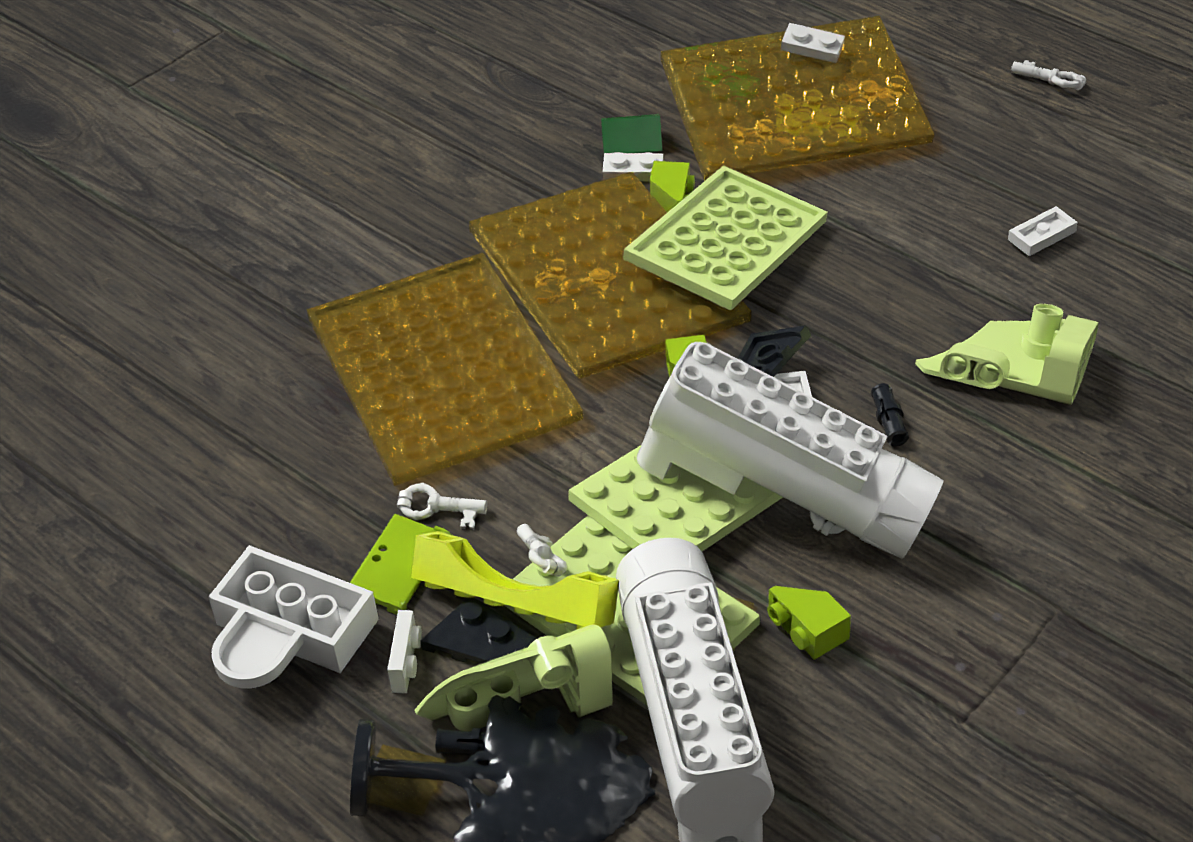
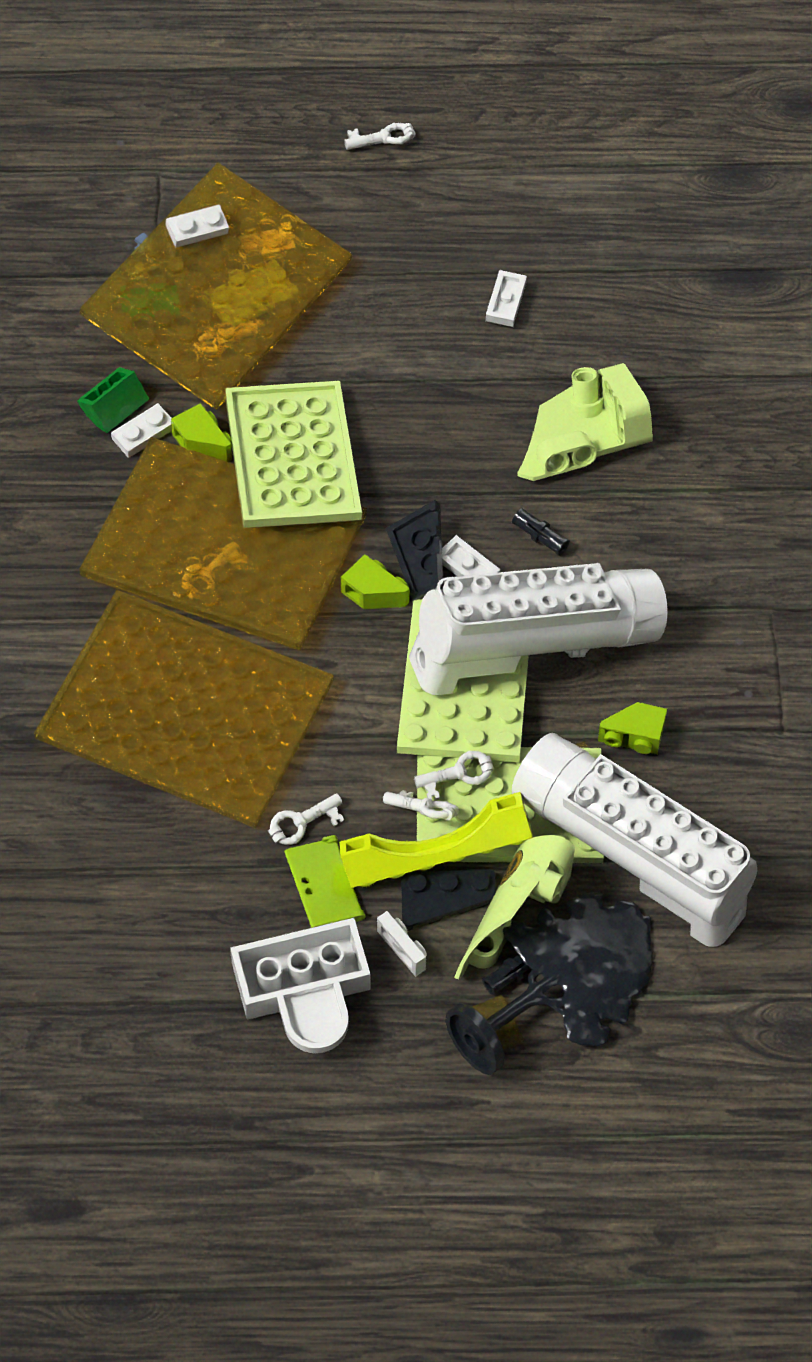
camera: 45 degrees left, 15 degrees up
none -> white piece [414,750,494,800]

